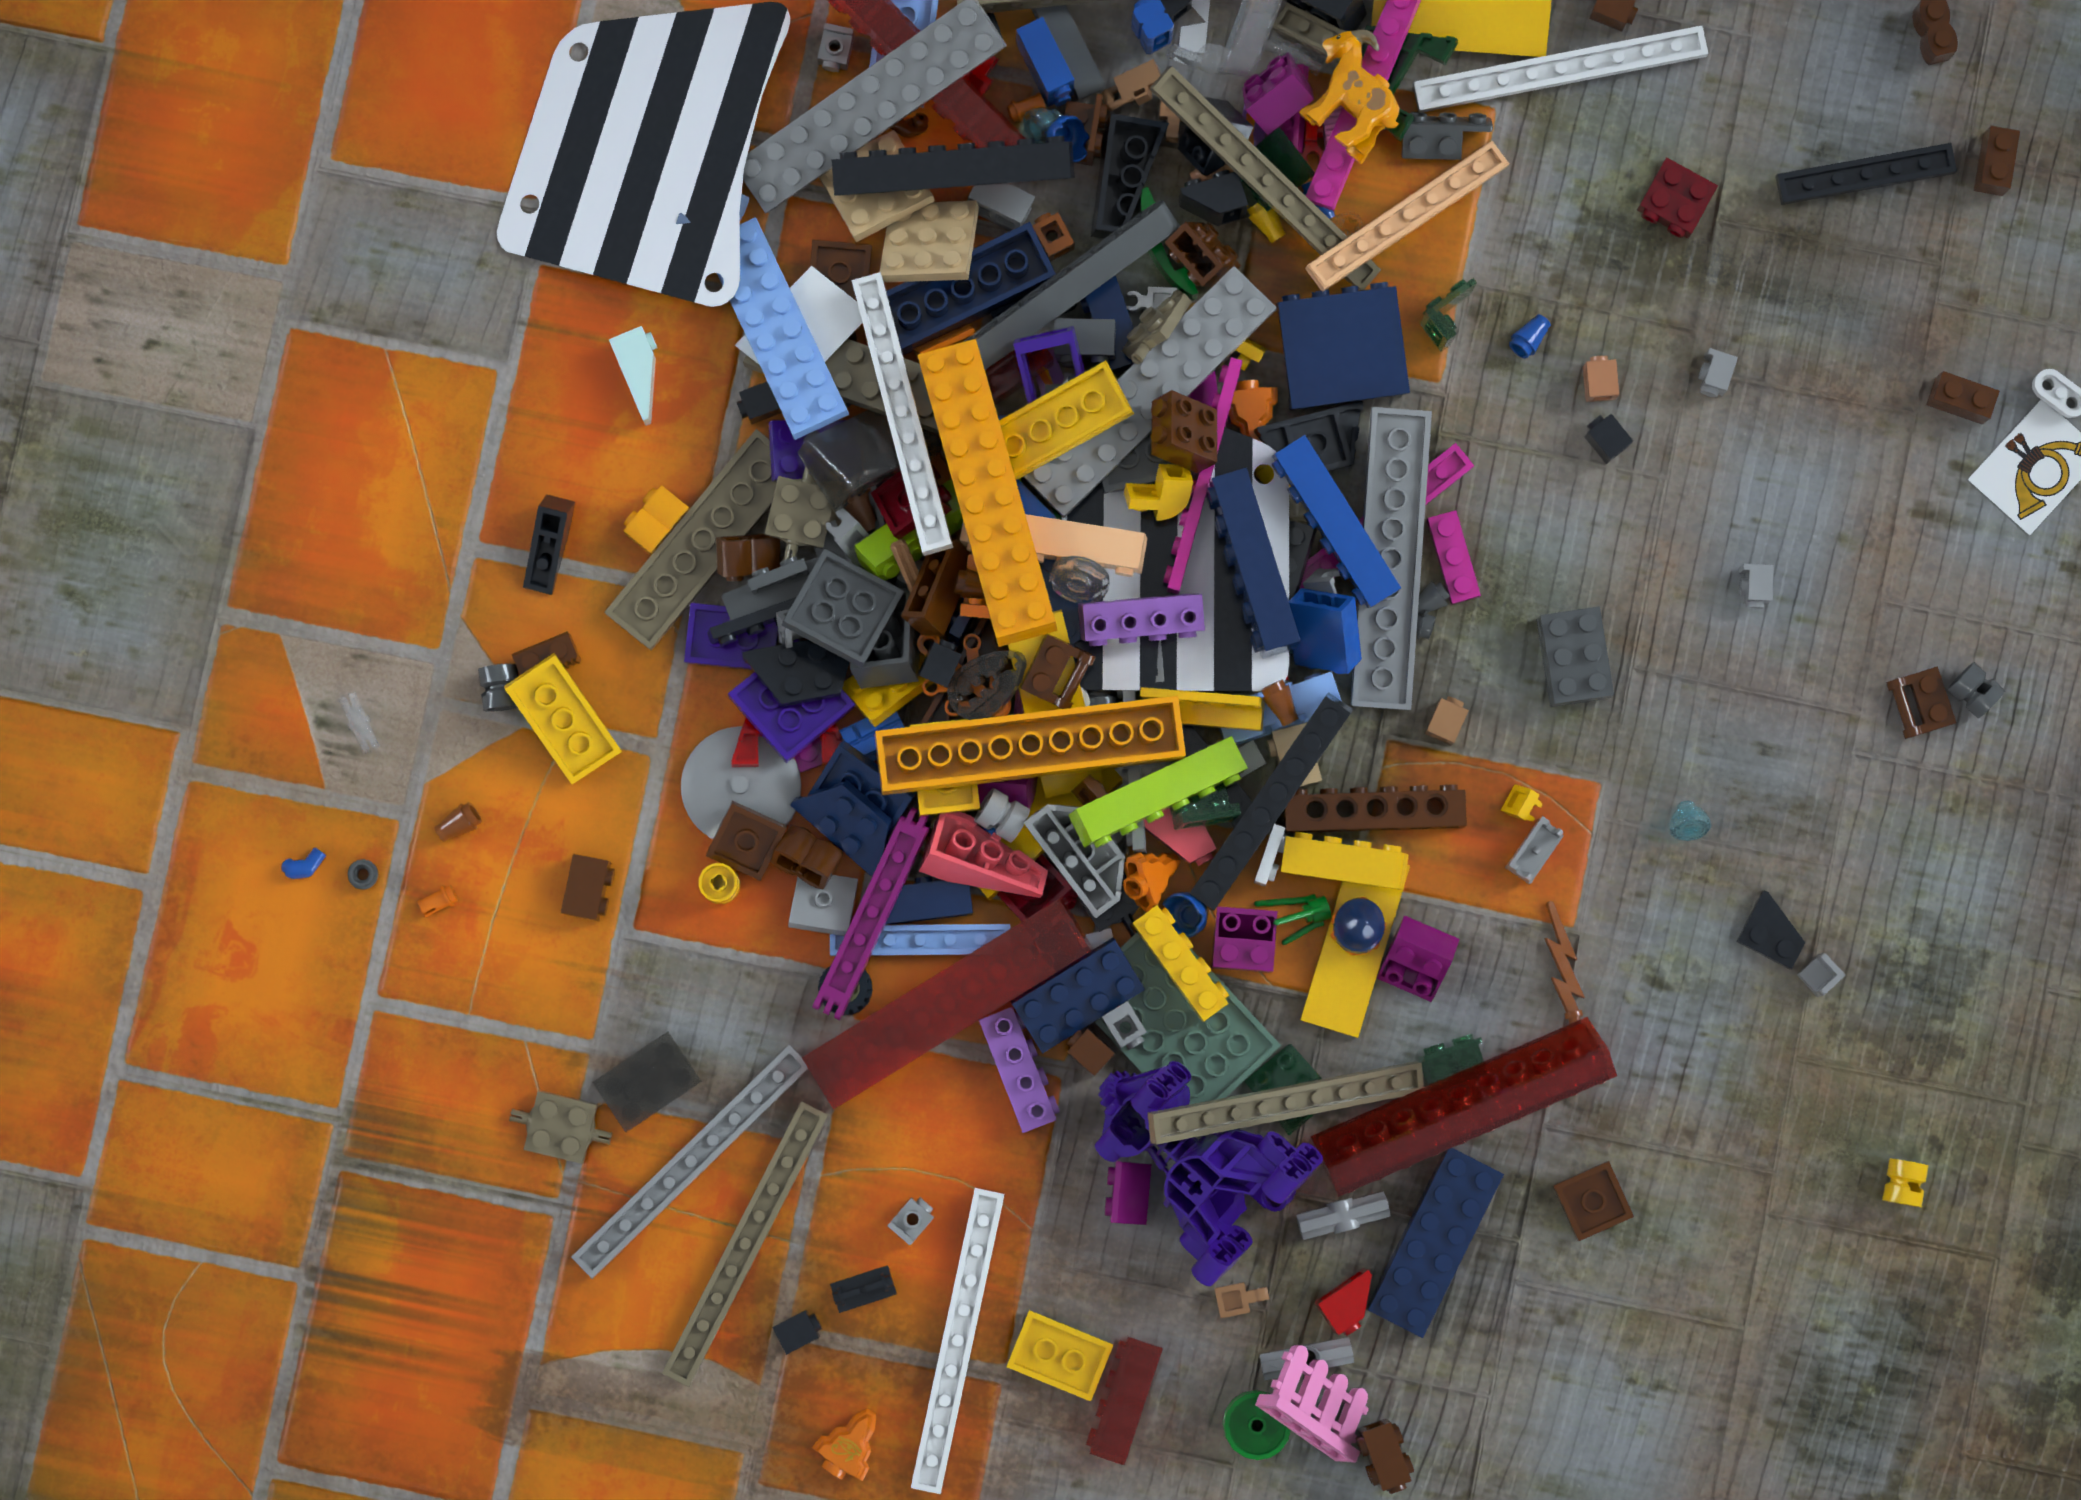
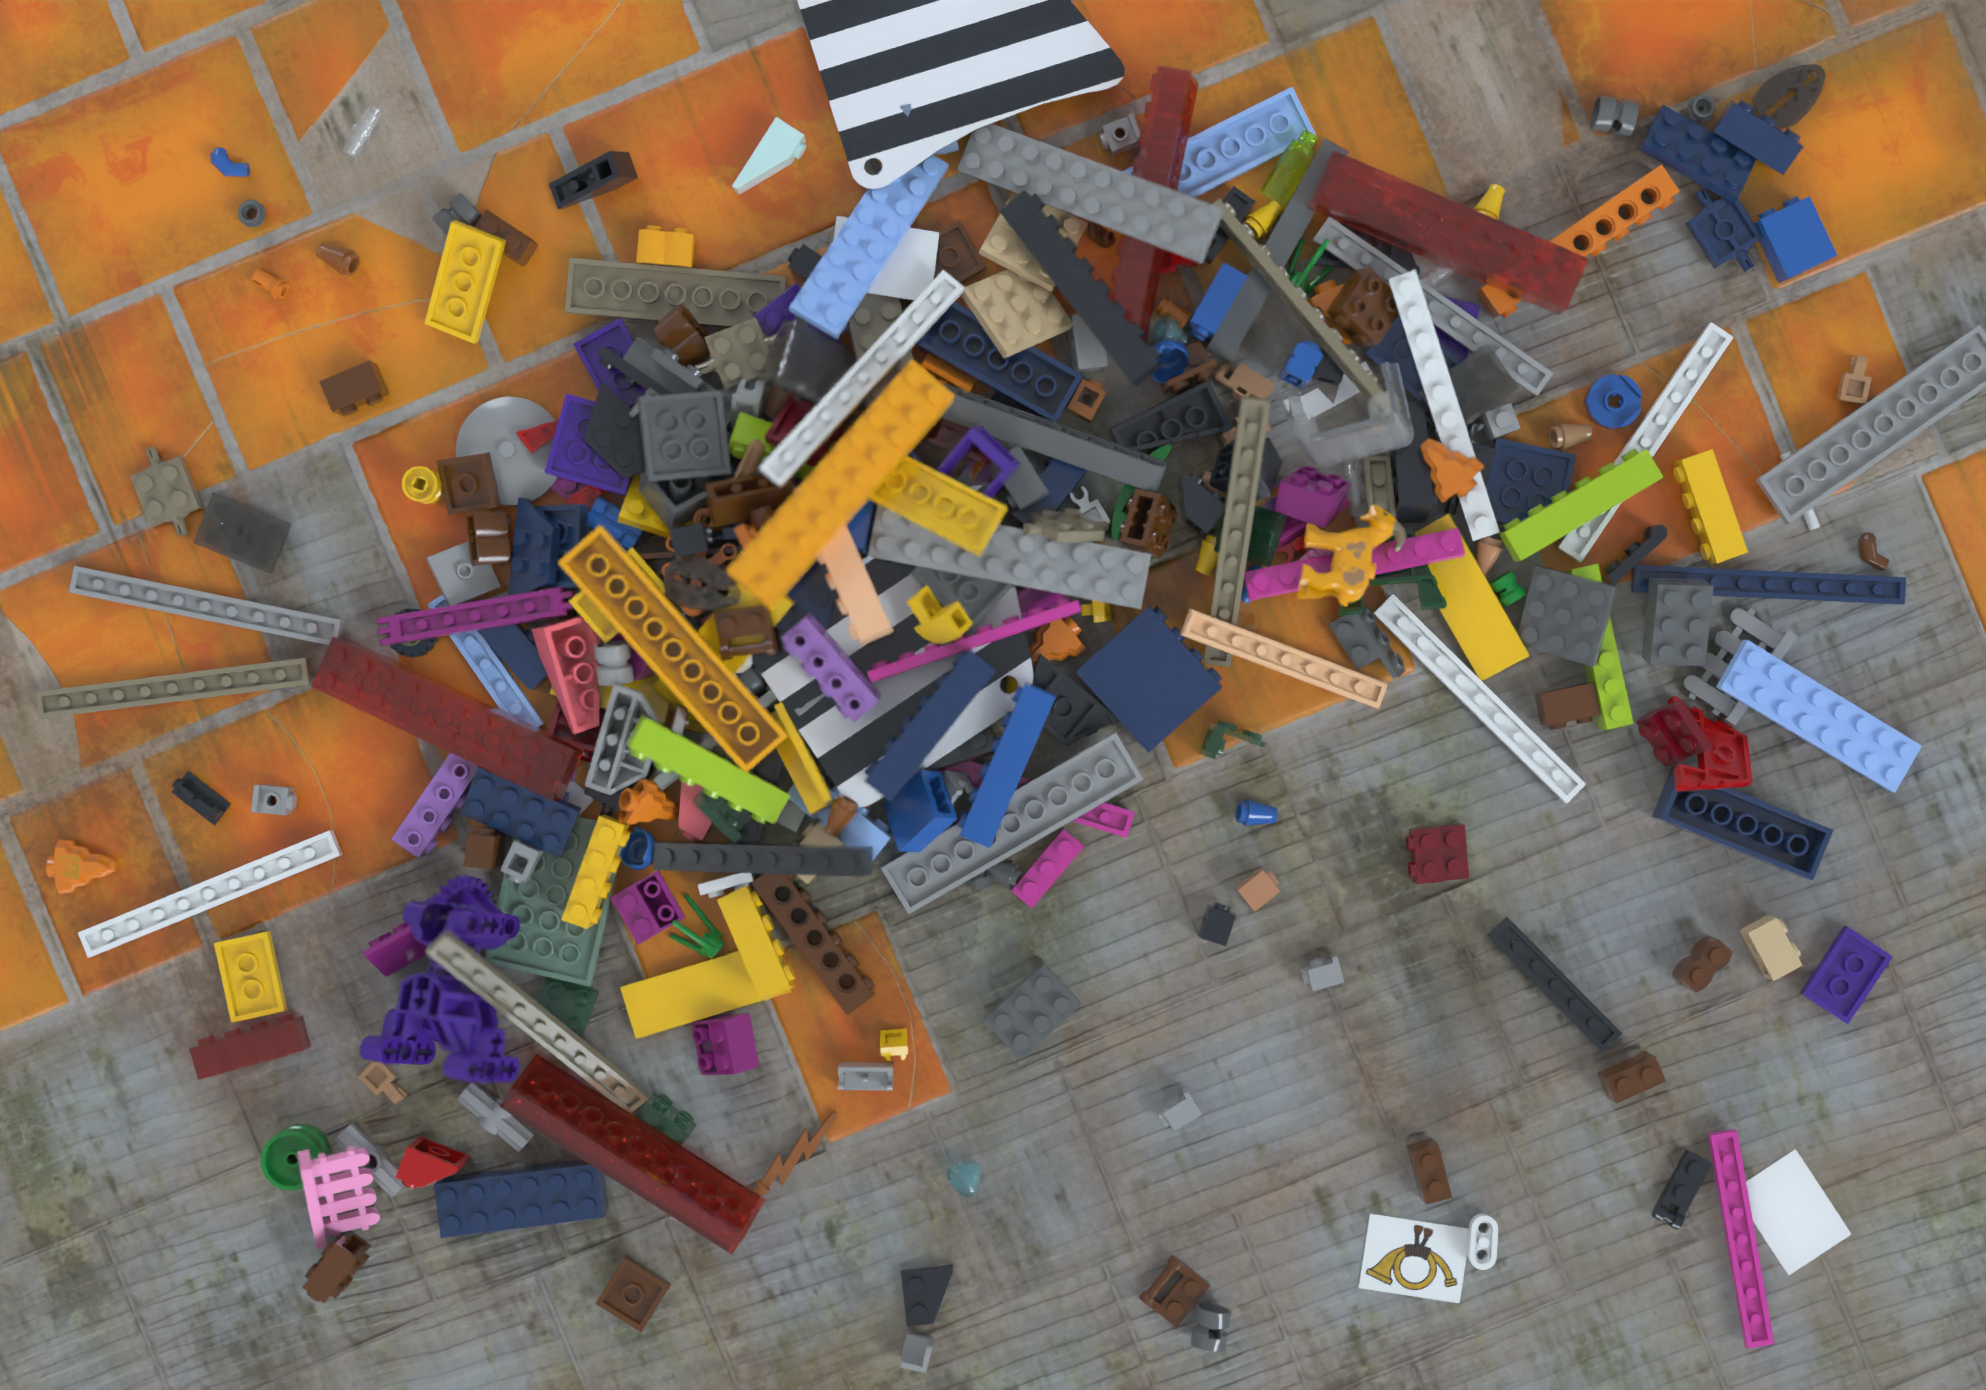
camera: 60 degrees right, 5 degrees up
black brick [772,1310,822,1355] -> none
clear tile [1049,556,1110,603] -> none
reddish brown brick [1151,390,1218,473] -> none
dark blue hair [1330,897,1386,956] -> none
medium nougat brick [1424,696,1469,746] -> none

